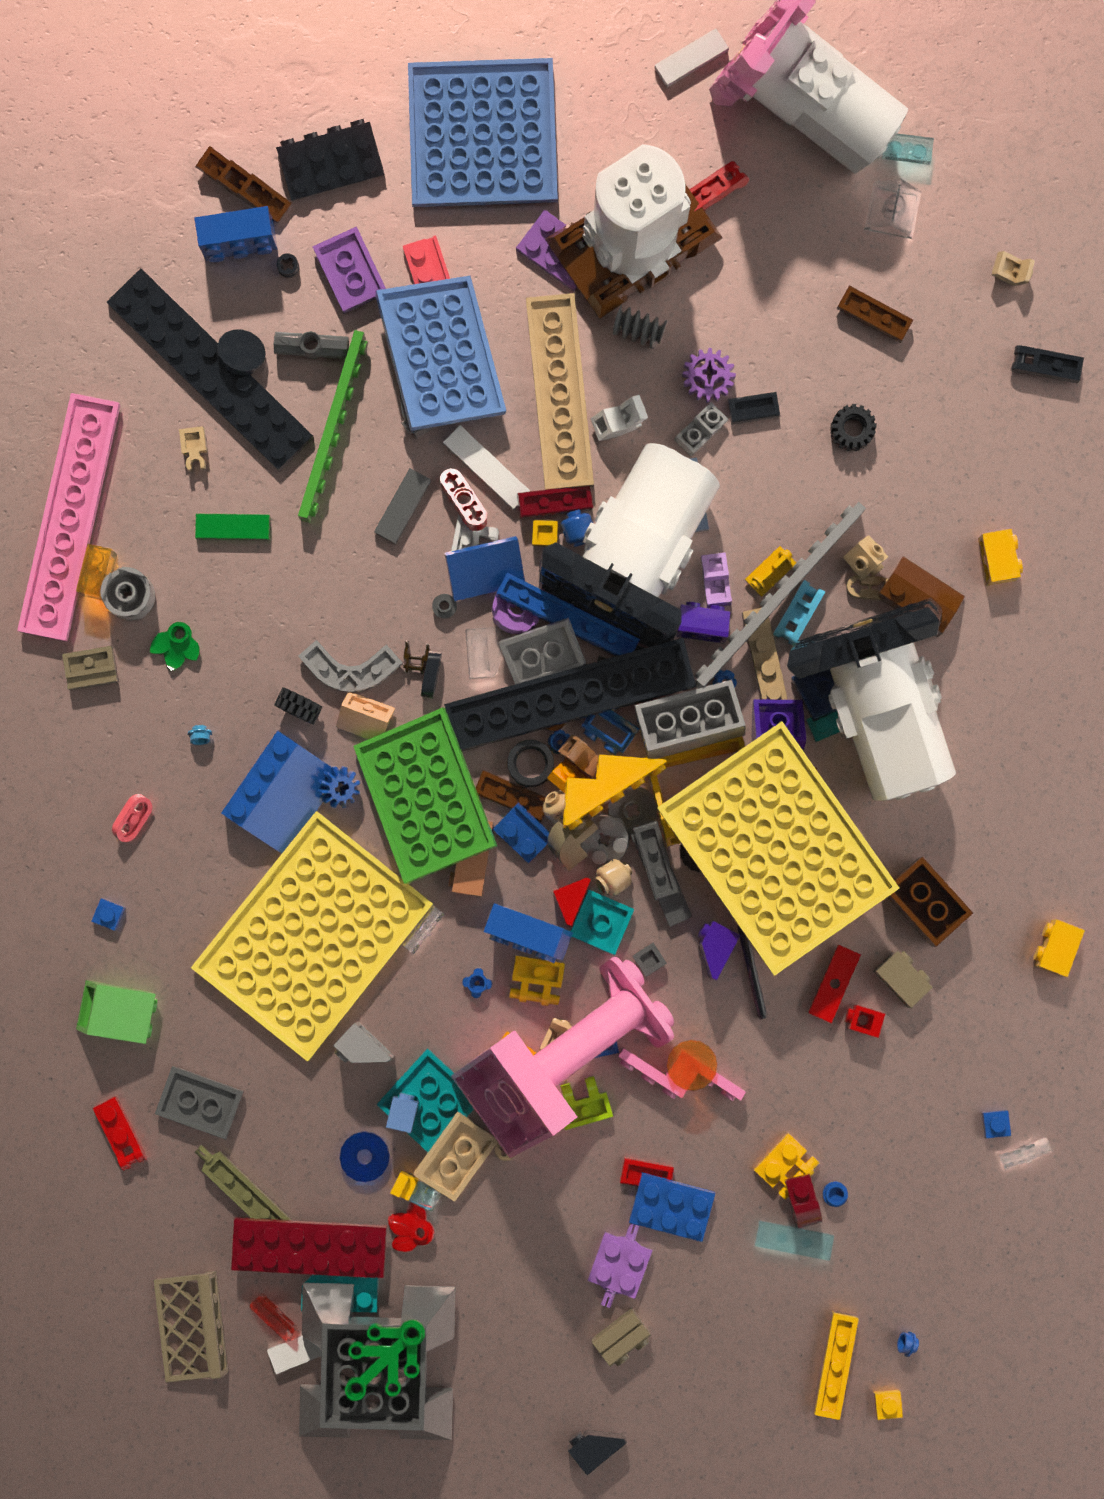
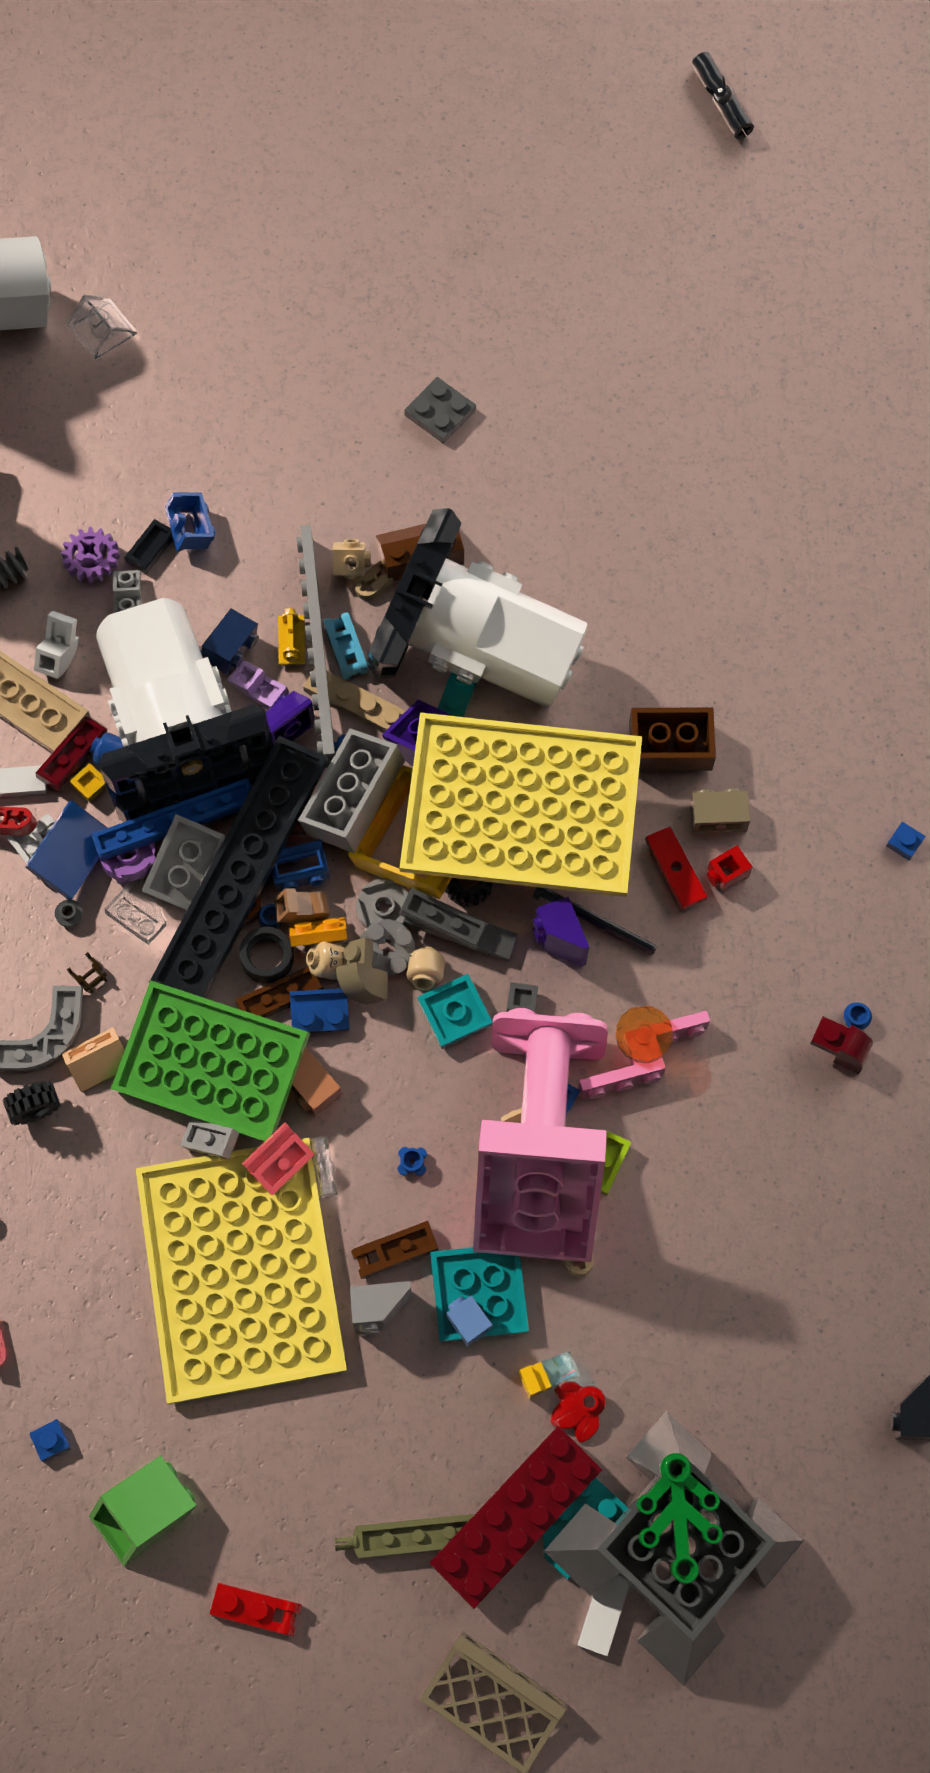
camera: 50 degrees left, 15 degrees down
dark grey plate [155,1066,244,1139] -> none
blue slope [221,730,332,853] -> none
clear red slope [249,1293,298,1340] -> none
blue gear [318,766,360,808] -> none
clear blue tile [339,1131,390,1182] -> none
tan plate [413,1112,498,1202] -> none
black beam [421,651,442,699] -> none
blue brick [483,903,573,963] -> none
yellow plate [509,956,565,1006] -> none
red slope [553,877,591,927] -> none
yellow slope [563,755,667,831] -> none
medium lavender plate [588,1223,653,1308] -> none
dark tan brick [592,1308,651,1367] -> none
red tile [620,1157,674,1187] -> none
blue plate [629,1172,715,1242] -> none
yellow plate [754,1133,819,1200] -> none
clear light blue tile [755,1220,834,1261] -> none
dark blue plate [791,669,837,722] -> none
black tyre [830,404,877,451] -> none
reddish brown plate [837,285,913,343] -> none
clear light blue plate [882,133,934,165] -> none
yellow brick [978,529,1023,586] -> none
tan bracket [991,251,1035,286] -> none
black plate [1011,345,1084,383] -> none
yellow brick [1033,919,1085,977] -> none
none -> blue window [165,492,215,552]
none -> light grey plate [180,1119,239,1160]
none -> dark blue brick [201,608,259,675]
none -> coral plate [242,1123,315,1196]
none -> reddish brown plate [351,1221,438,1279]
none -> dark grey plate [404,377,476,444]

